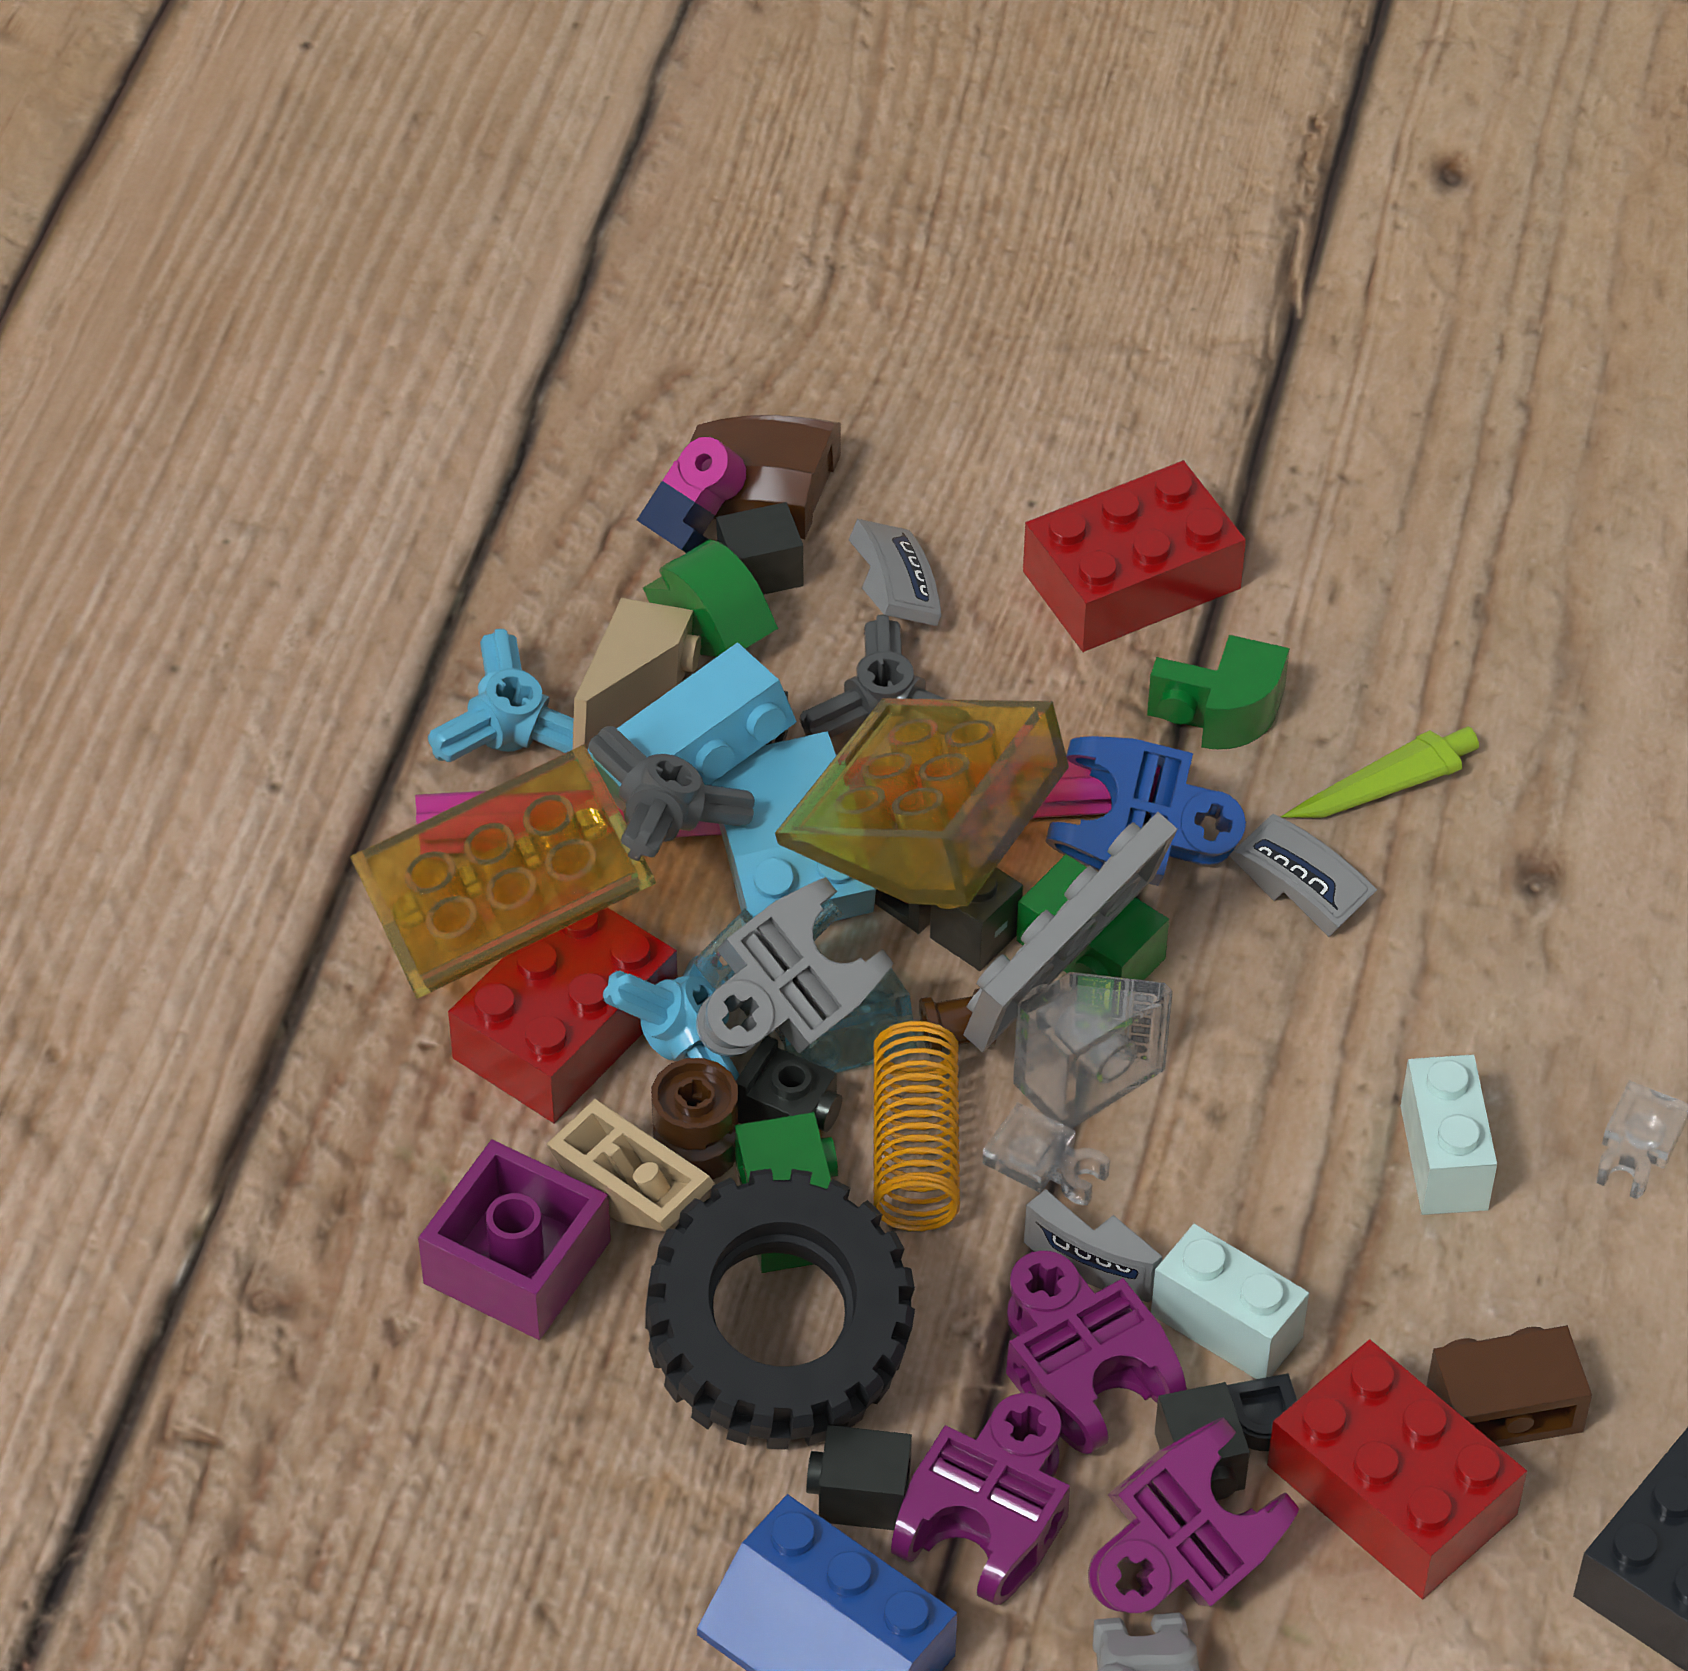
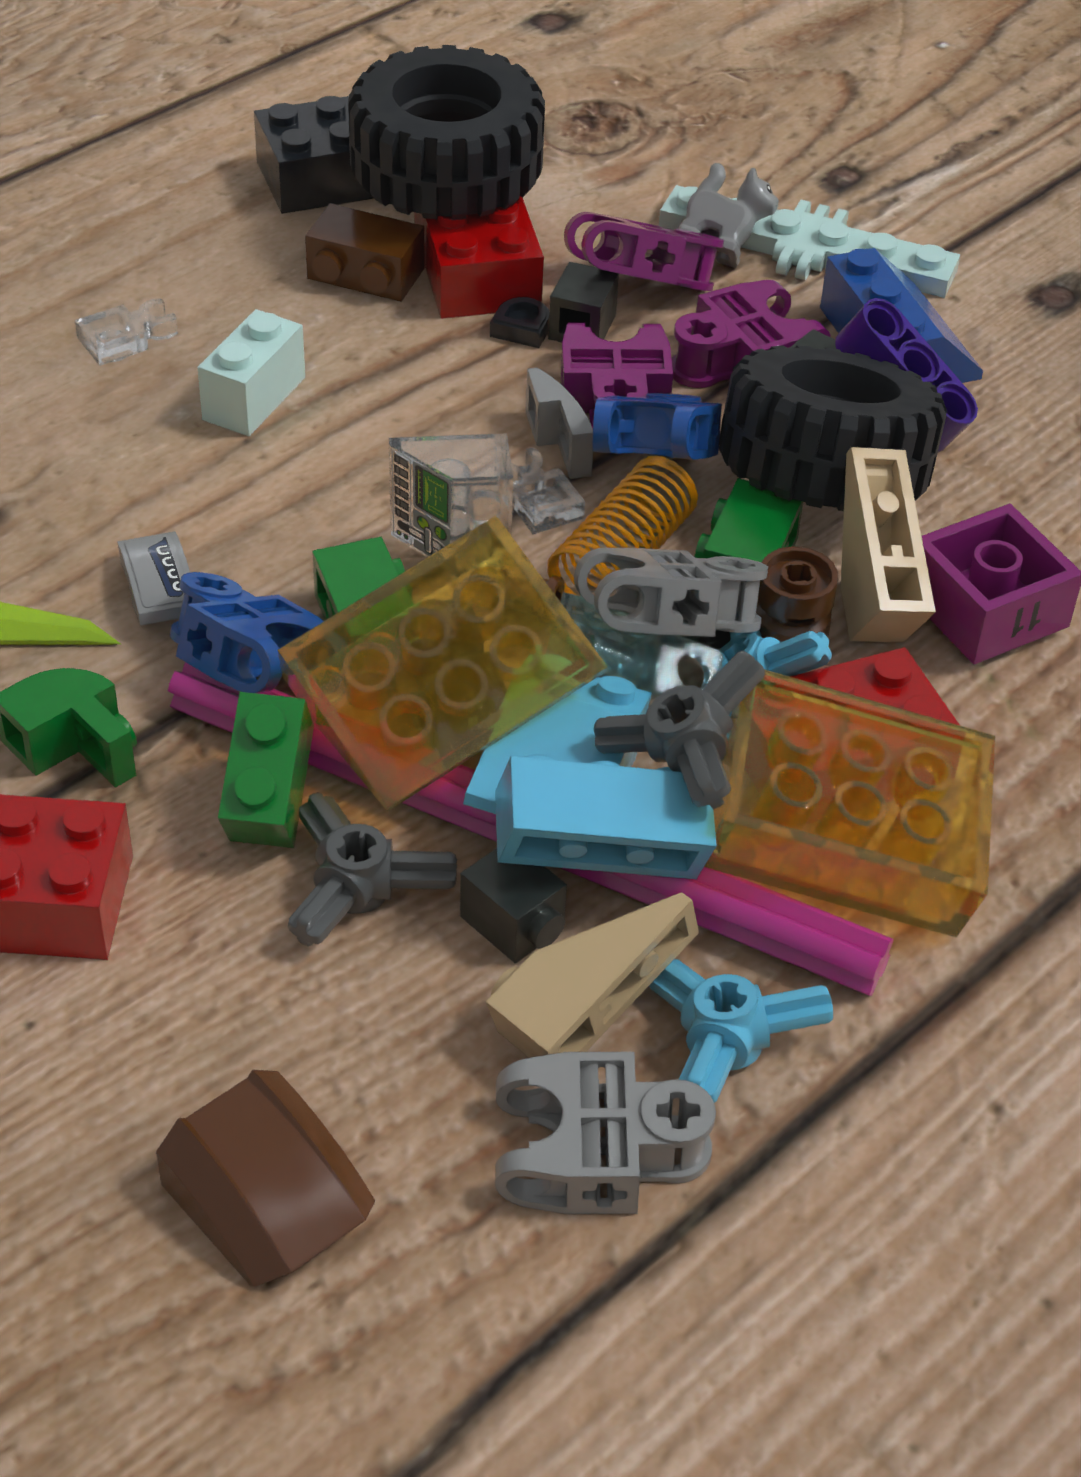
camera: 150 degrees left, 5 degrees down
leg [637,437,746,553] -> none
green brick [643,539,778,657] -> none
pearl dark grey brick [716,502,804,595] -> none
light grey slope [849,519,941,626] -> none
light grey plate [963,812,1178,1052] -> none
light aqua brick [1151,1224,1309,1379] -> none
none -> green brick [218,692,314,848]
none -> black tyre [348,45,545,220]
none -> light grey piece [495,1052,716,1214]
none -> blue piece [592,393,722,460]
none -> dark purple beam [835,298,978,452]

